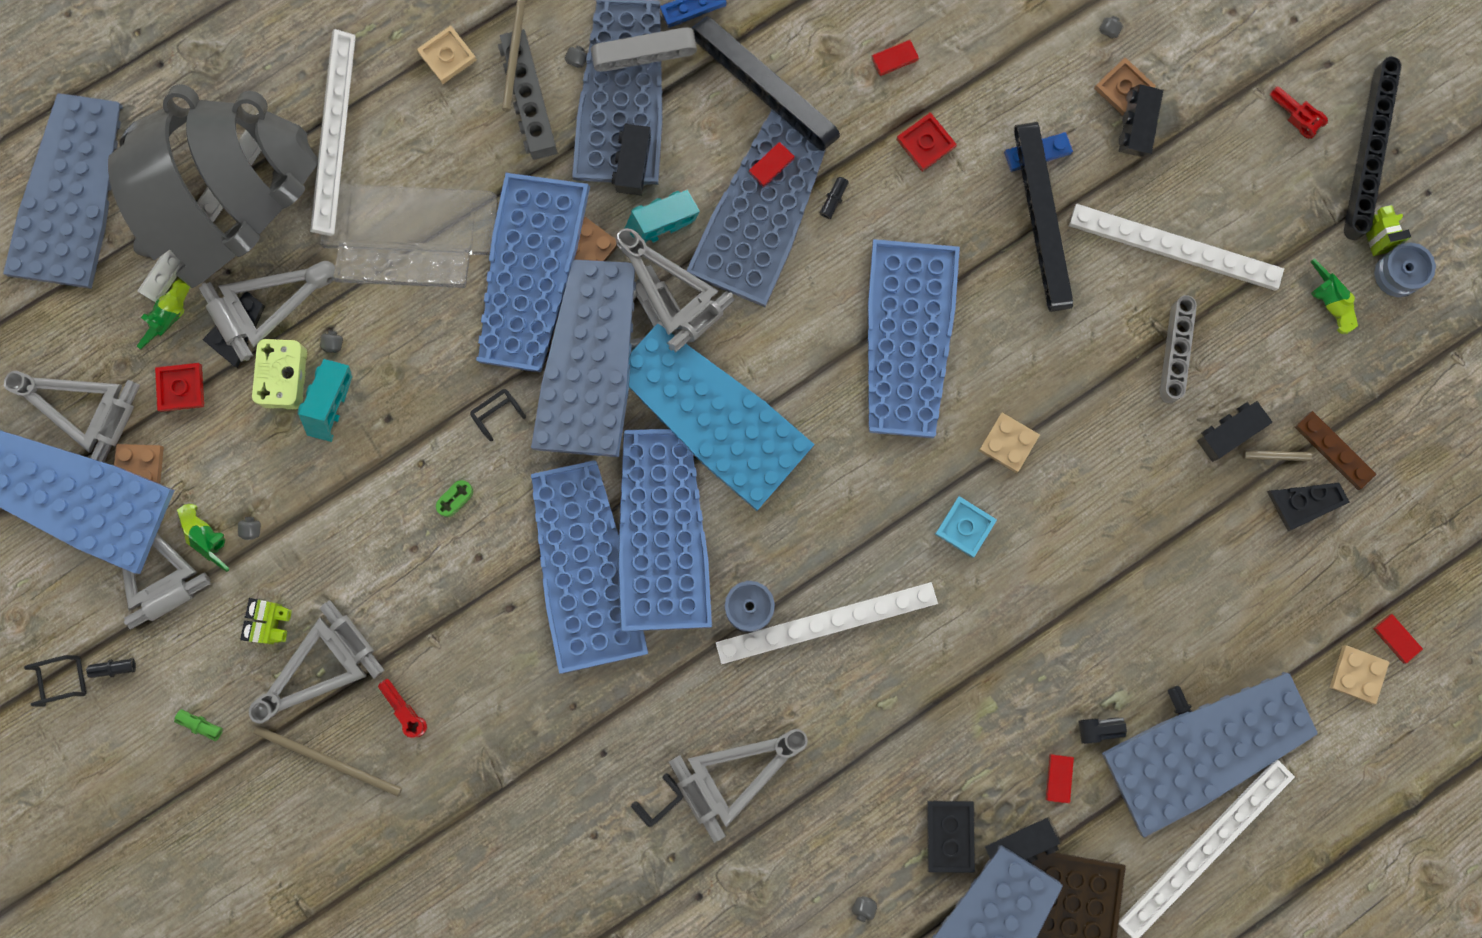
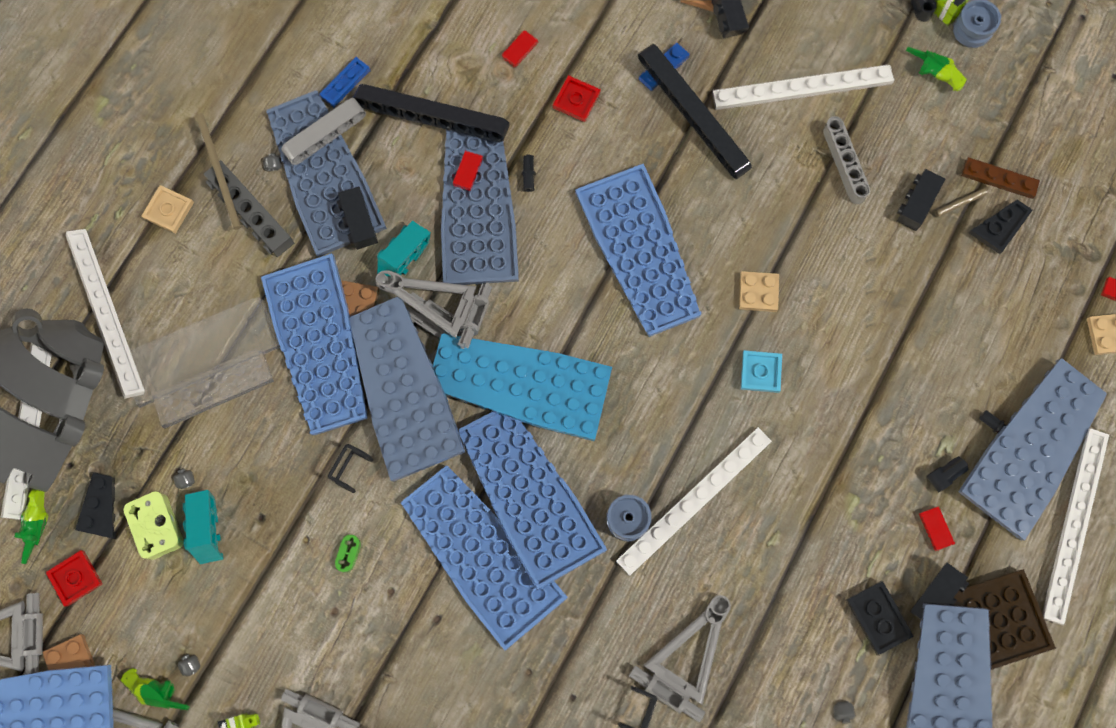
camera: 25 degrees left, 5 degrees down
light grey piece [199,261,337,362] -> none

